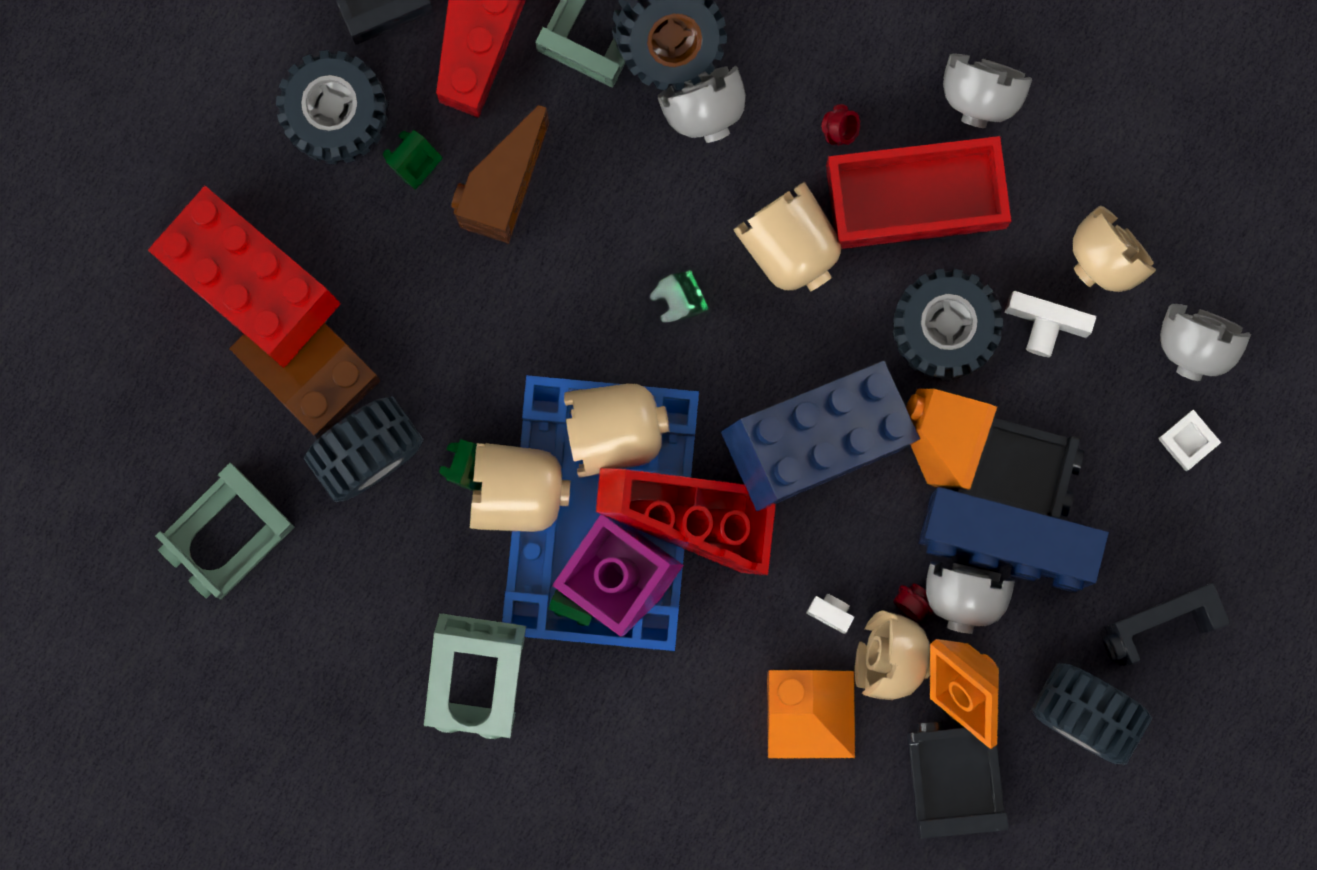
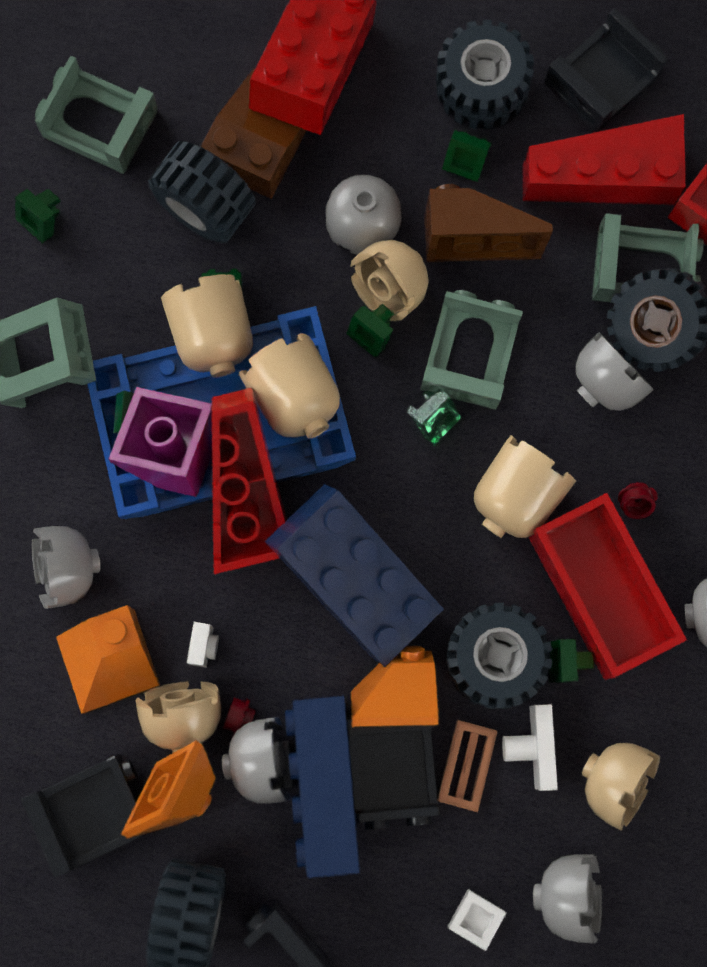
camera: 65 degrees right, 5 degrees down
none -> dark green tile [15,189,61,243]
none -> light grey cylinder [32,526,100,609]
none -> light grey cylinder [326,175,402,255]
none -> dark green tile [346,304,395,358]
none -> tan cylinder [350,240,429,321]
none -> sand green panel [420,290,523,410]
none -> nougat tile [437,720,497,812]
none -> dark green tile [549,639,594,683]

